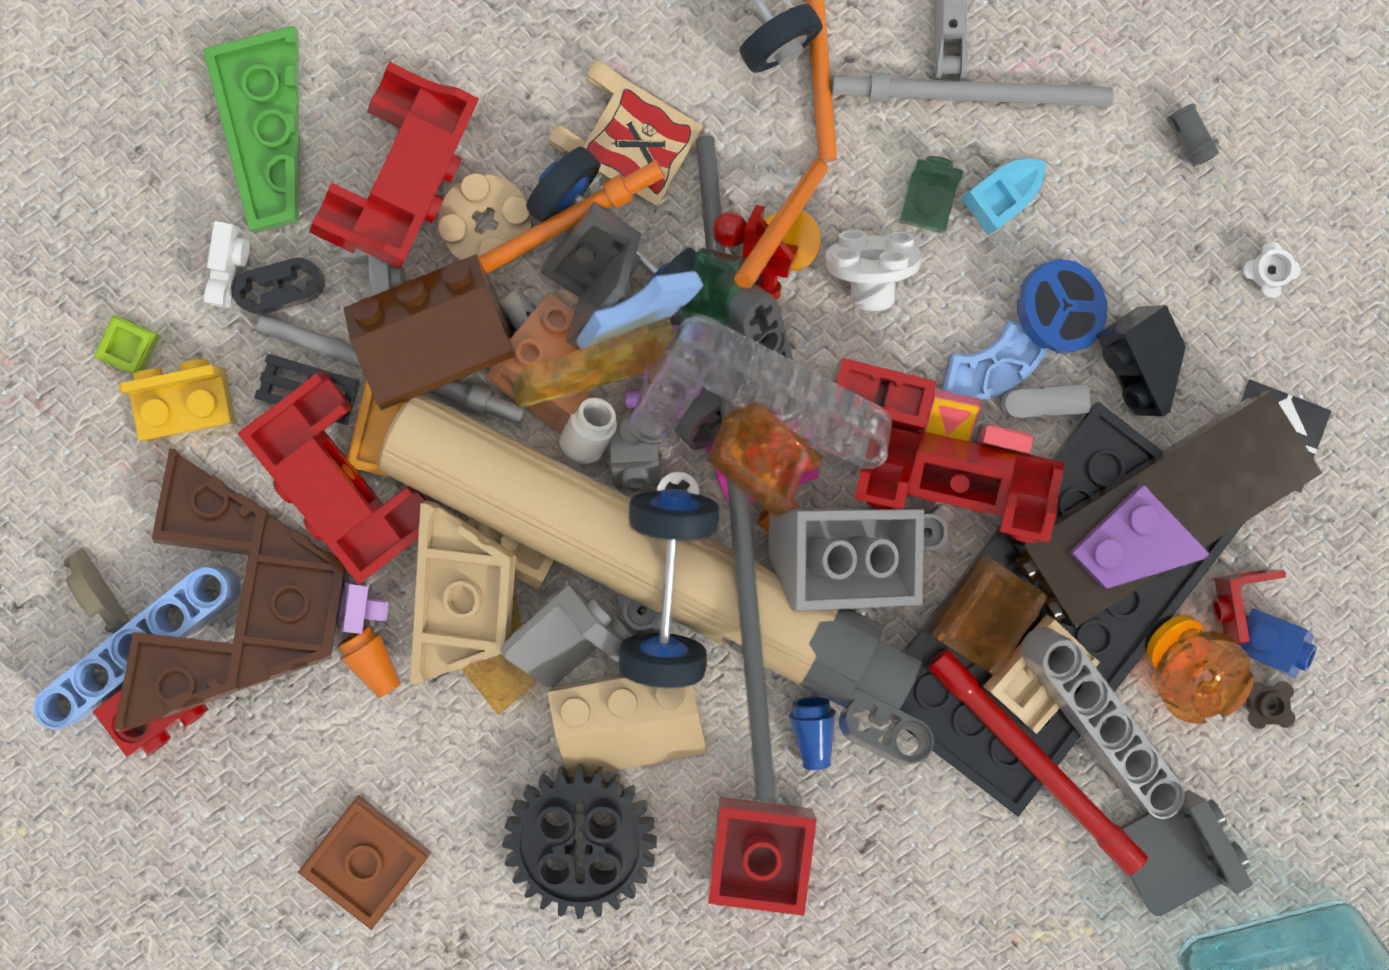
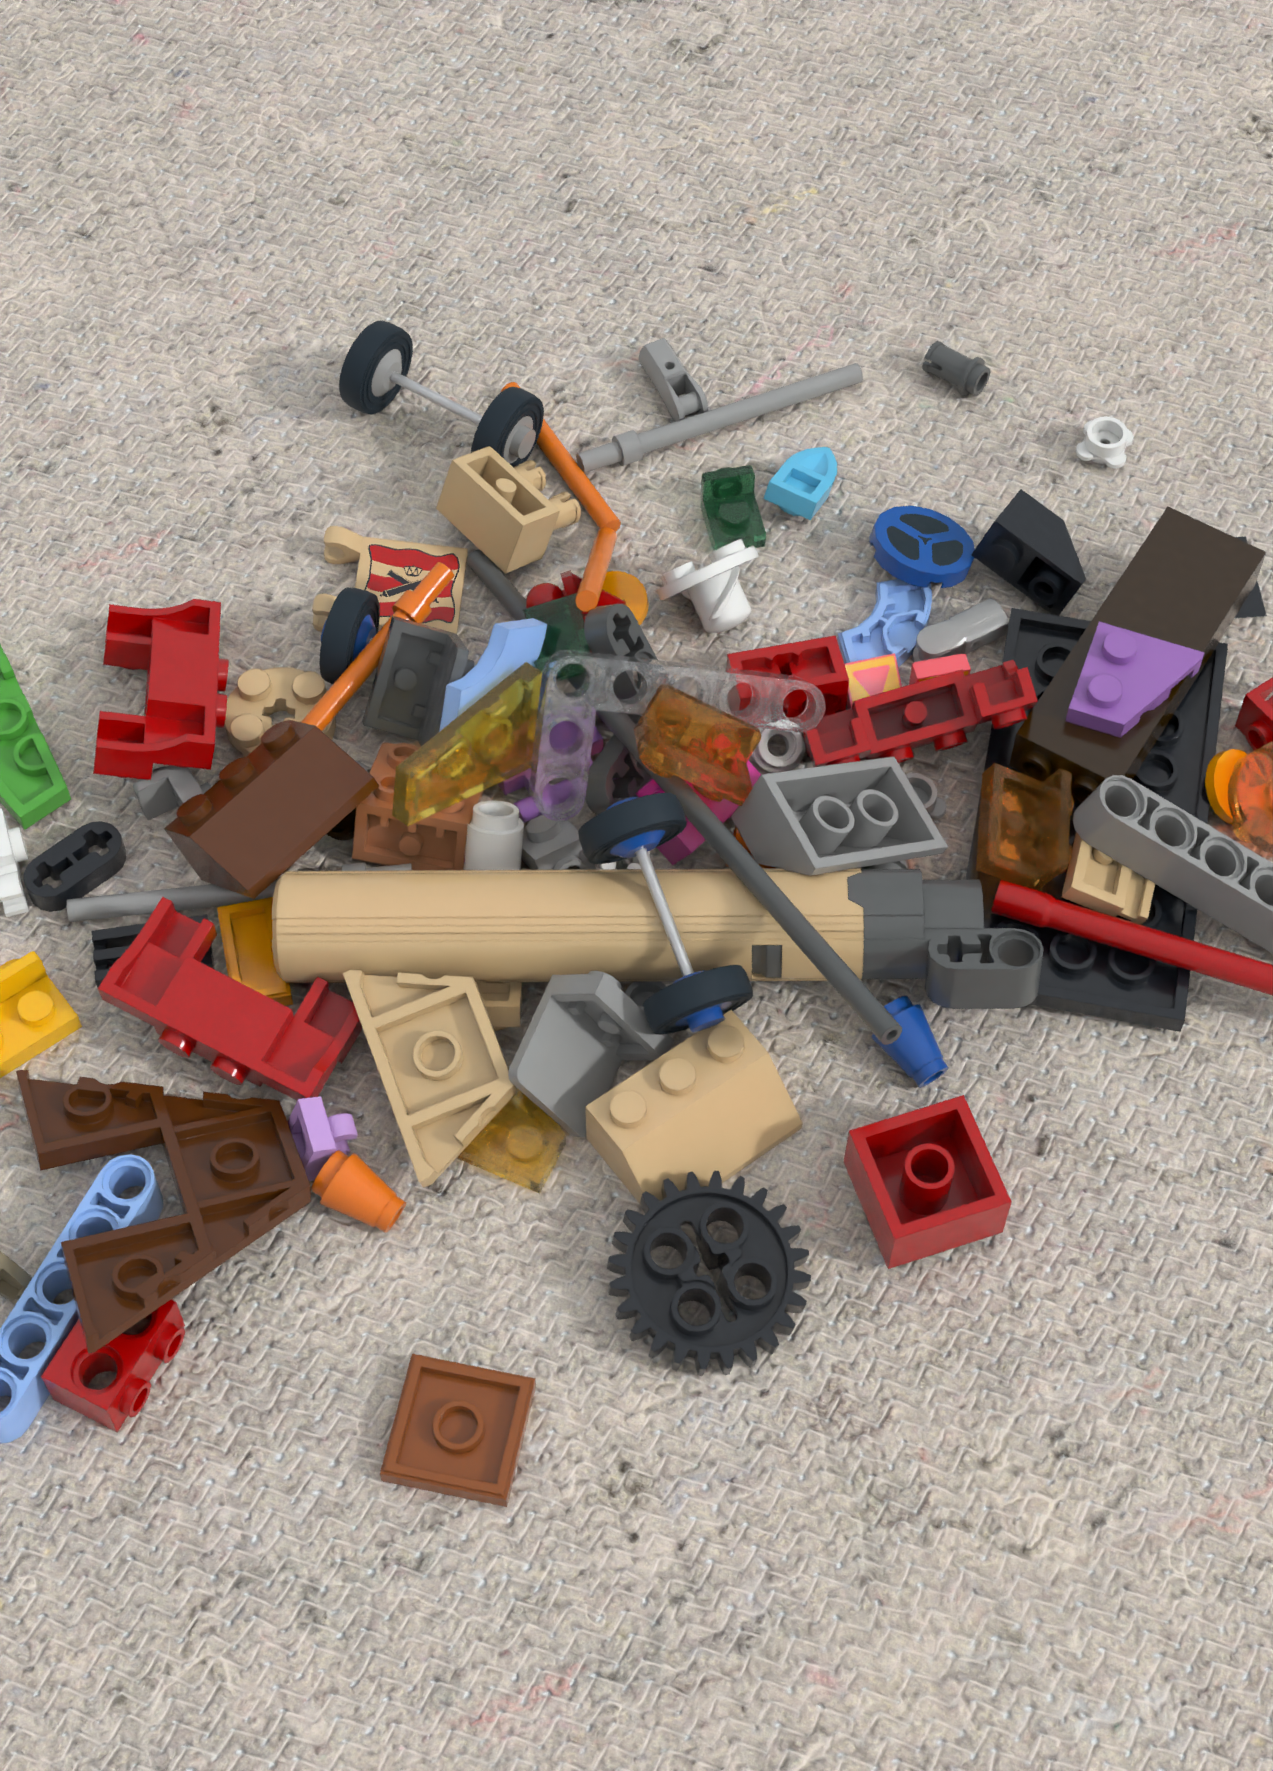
camera: 25 degrees left, 30 degrees down
none -> tan brick [436,446,581,574]

